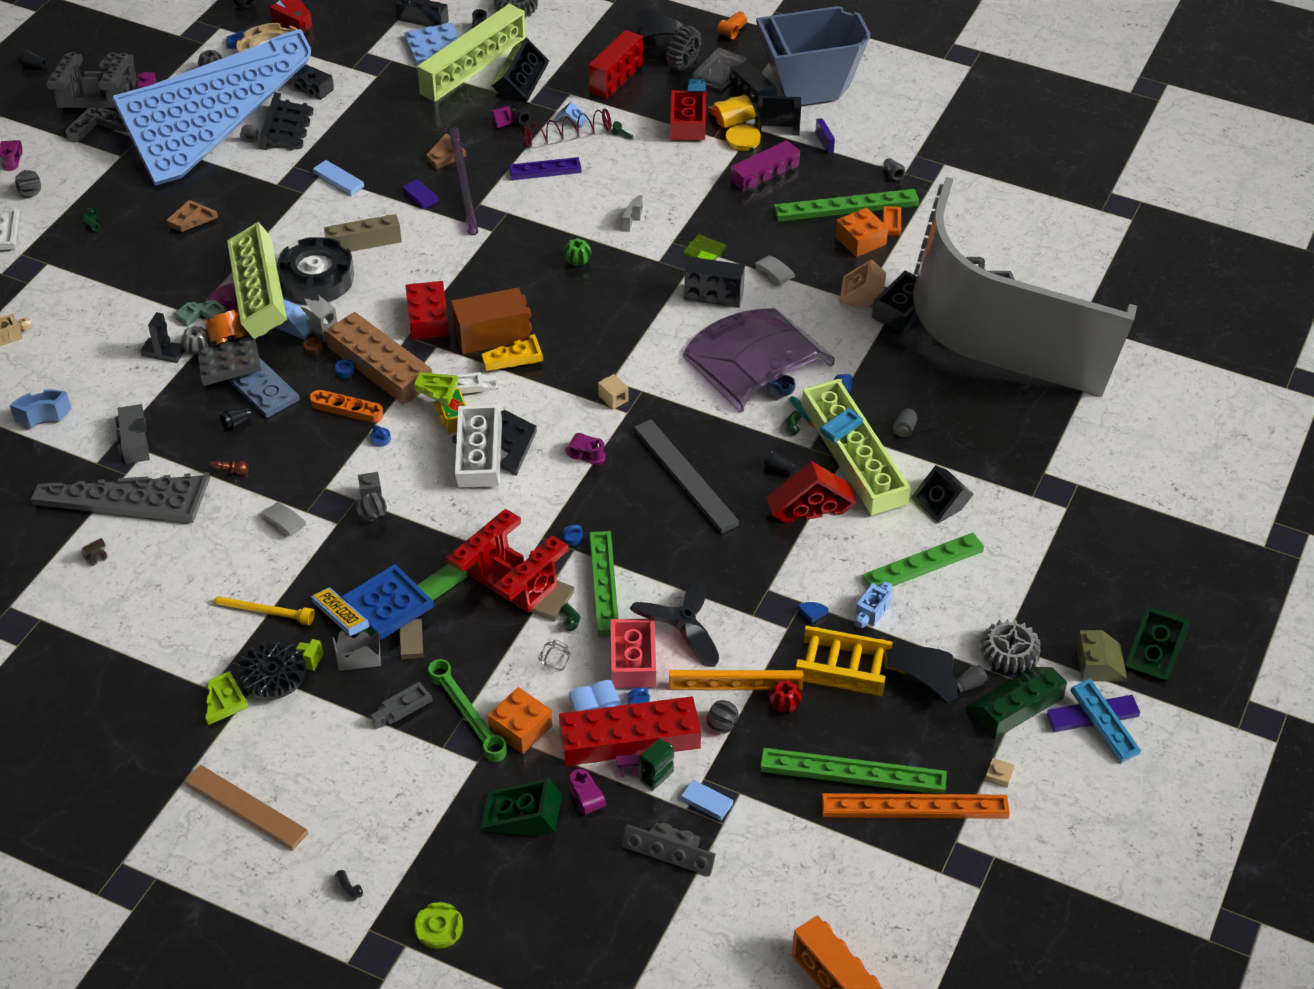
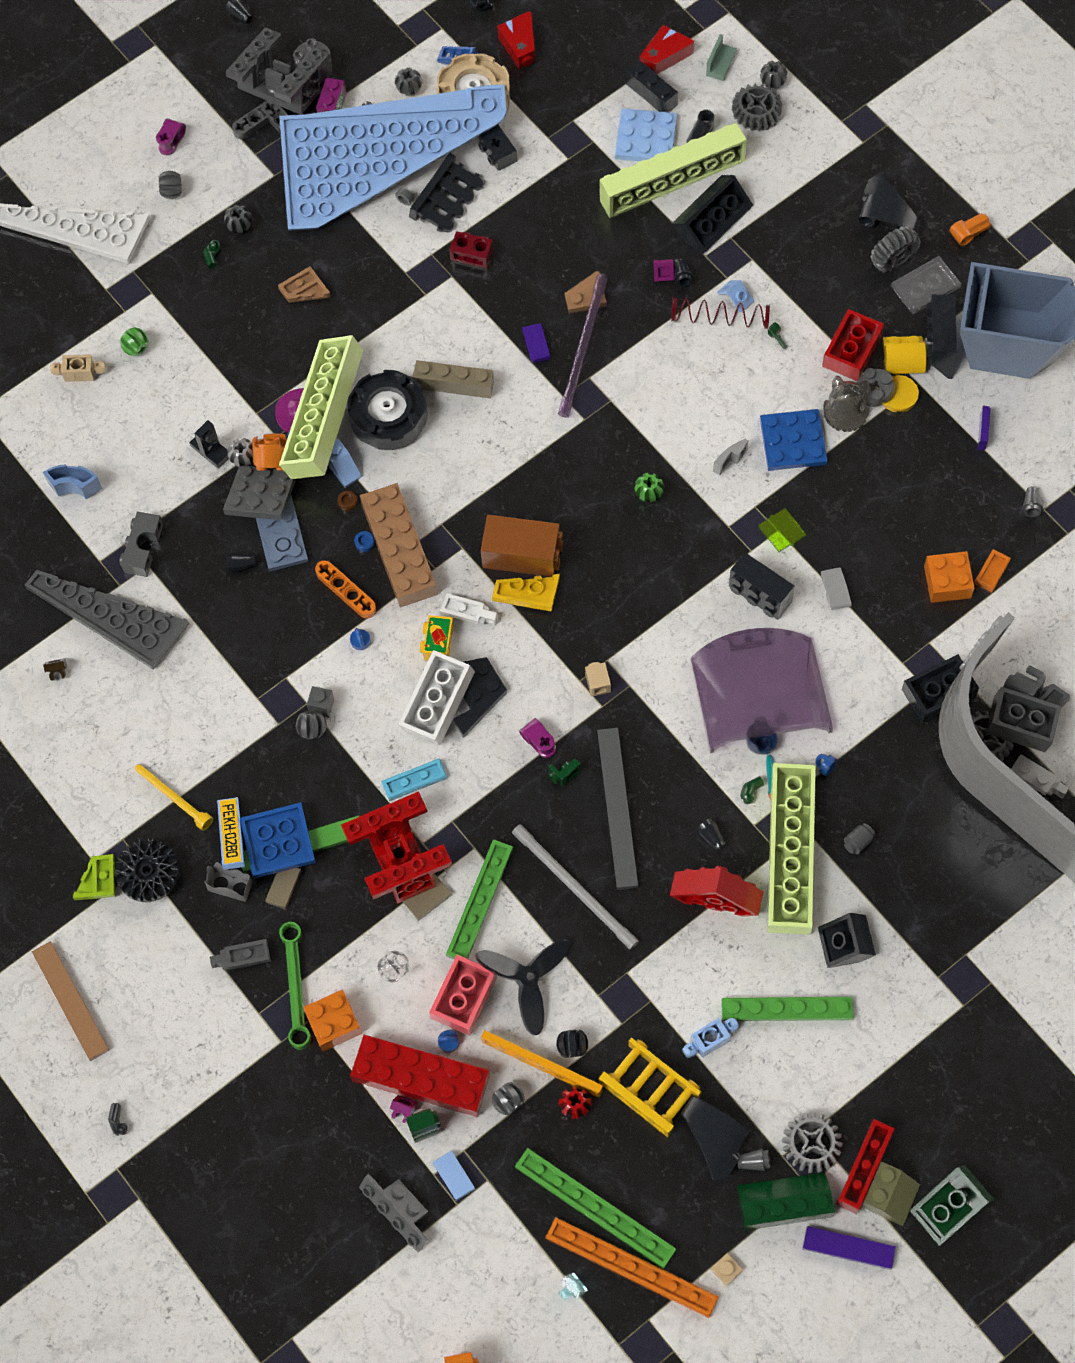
camera: 30 degrees right, 20 degrees up
sand green tile [173,300,228,327] -> none
copper bar [209,460,249,476] -> none
light grey slope [261,502,307,536] -> none
lime tile [296,639,324,671] -> none
light grey piece [301,295,337,342] -> none
light blue tile [313,160,364,196] -> none
red brick [405,281,450,340] -> none
lime wing [414,372,459,405] -> none
lime tile [414,902,463,949] -> none
dark green slope [480,778,562,836] -> none
dark purple tile [509,157,582,181] -> none
dark green arm [561,603,581,631] -> none
blue tile [562,525,583,546] -> none
light blue brick [569,680,620,712] -> none
magenta piece [569,769,606,816] -> none
red brick [589,30,644,99] -> none
dark azure tile [688,79,706,91] -> none
magenta brick [730,140,800,192] -> none
black panel [754,96,801,136] -> none
bright green plate [774,189,919,222] -> none
blue tile [798,602,829,623] -> none
dark azure tile [820,408,863,443] -> none
light nougat slope [840,259,886,306] -> none
dark azure tile [1070,678,1141,763] -> none
none -> bright green piece [120,327,149,357]
none -> dark grey piece [224,205,252,233]
none -> medium azure tile [381,758,447,801]
none -> dark red brick [449,231,493,269]
none -> light grey piece [512,824,639,950]
none -> dark green bracket [548,758,581,787]
none -> black piece [556,1029,588,1058]
none -> clear light blue tile [558,1273,588,1300]
none -> blue plate [760,409,827,471]
none -> clear smoke hair [823,376,870,432]
none -> red brick [836,1119,894,1215]
none -> dark grey plate [855,368,896,407]

